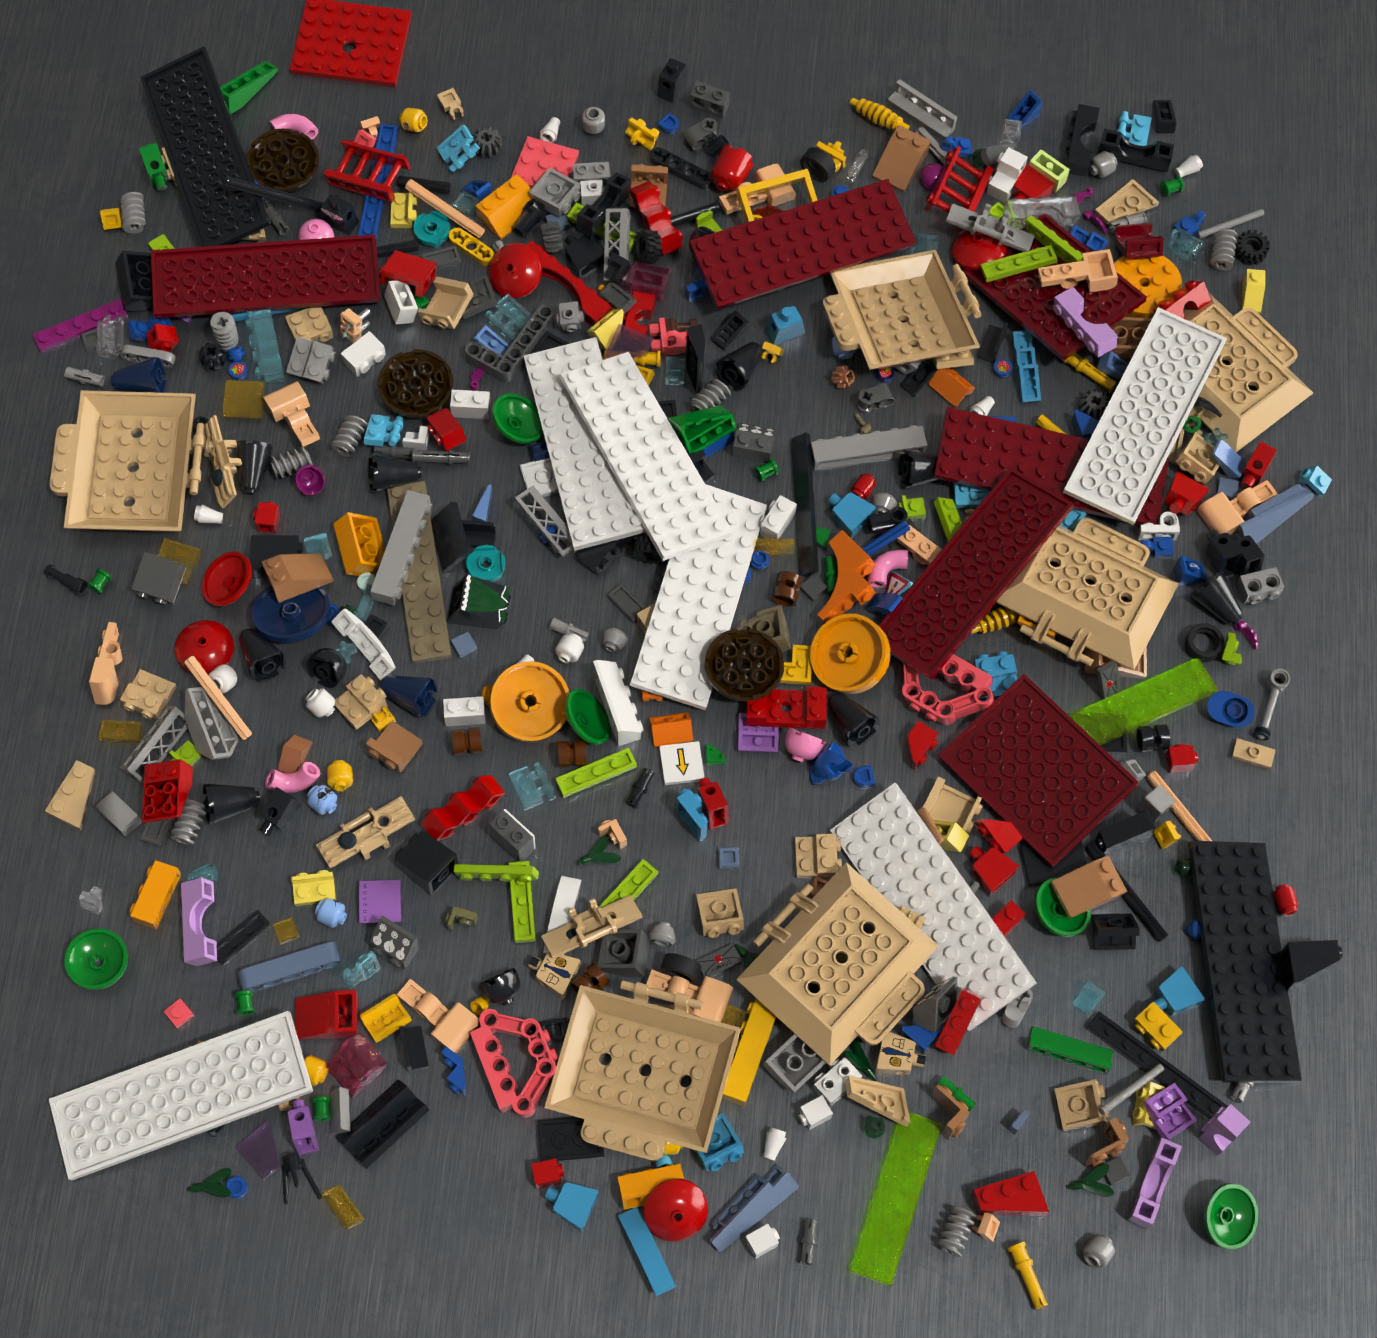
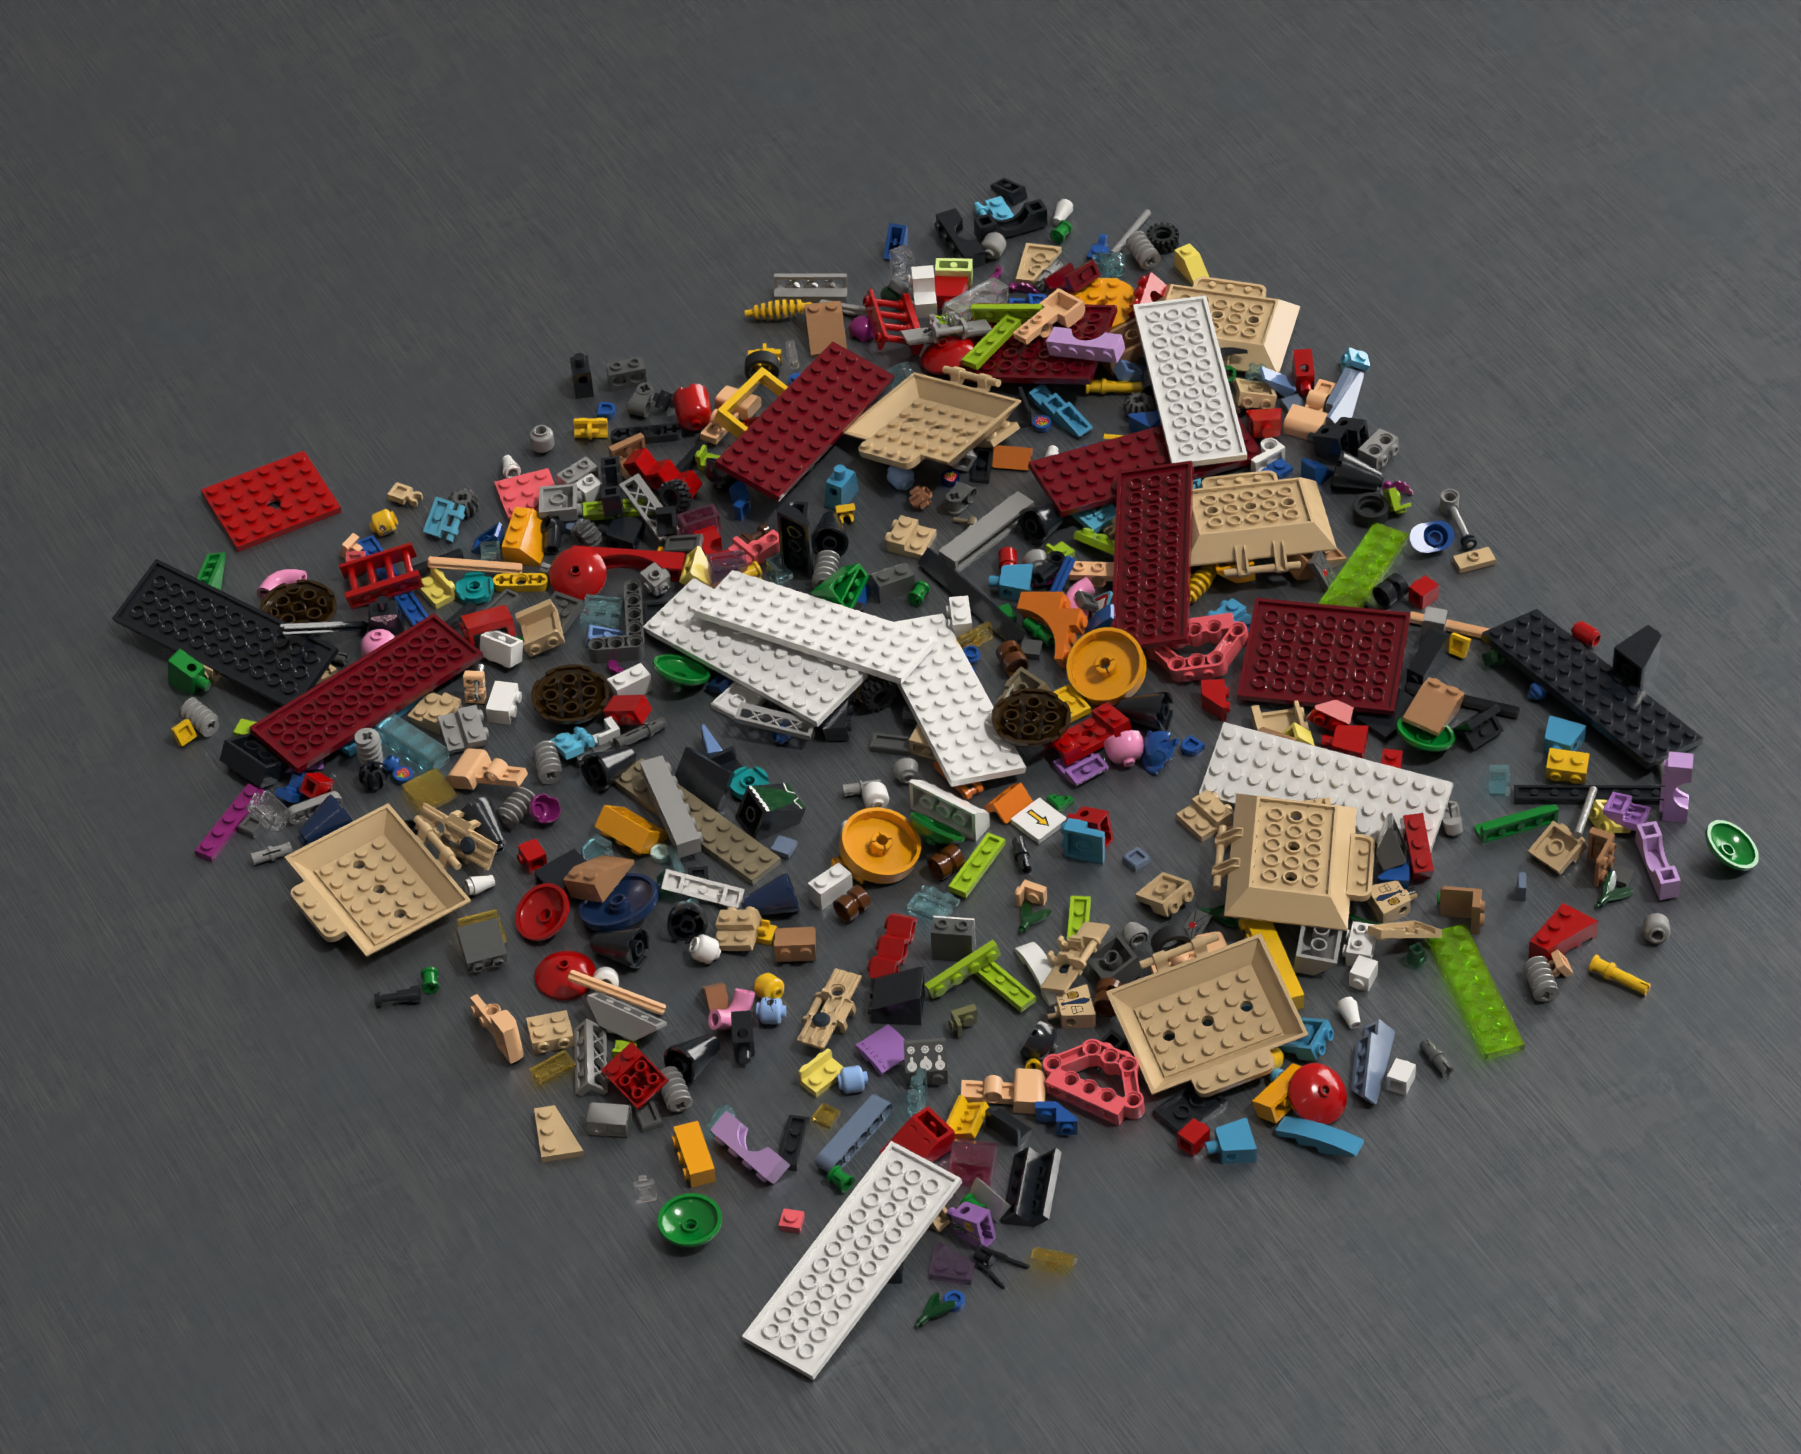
camera: 30 degrees left, 20 degrees down
blue plate [941,136,972,158] -> none
none -> tan plate [884,515,937,560]
none -> dark grey tile [1074,590,1099,612]

